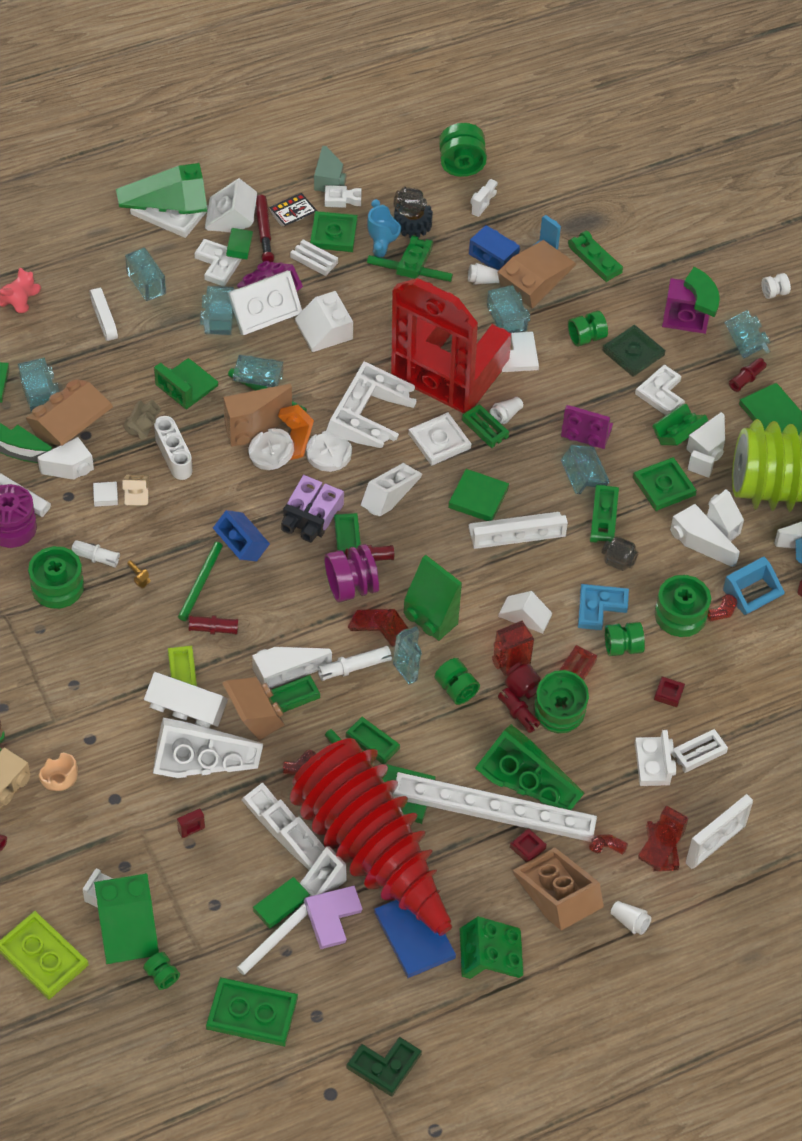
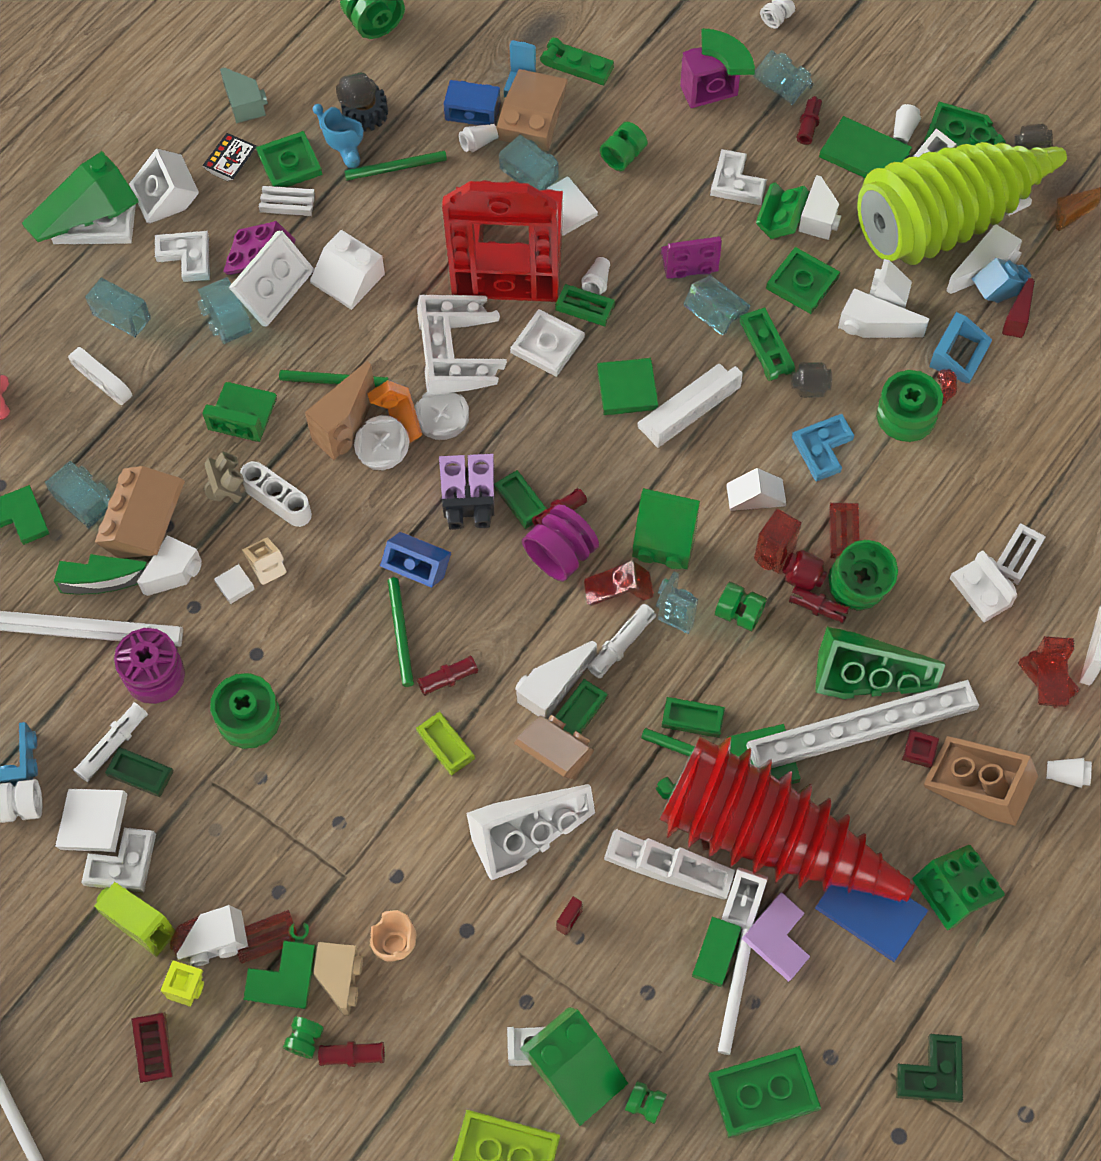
camera: 25 degrees left, 10 degrees up
white axle [71,540,120,568] -> none
pearl gold hand [127,560,151,588] -> none
white brick [144,672,228,728] -> none
green tile [226,228,253,260] -> none
clear light blue bracket [233,355,283,387] -> none
dark red piece [255,194,275,262] -> none
clear red arm [283,750,316,774] -> none
white plate [325,185,361,207] -> none
white slope [361,463,422,516] -> none
green plate [396,236,433,279] -> none
white plate [470,179,498,217] -> none
clear red arm [589,834,628,855] -> none
clear green tile [602,325,666,377] -> none
green wheel [605,622,645,657] -> none
dark red tile [654,676,685,708] -> none
white tile [688,450,715,478] -> none

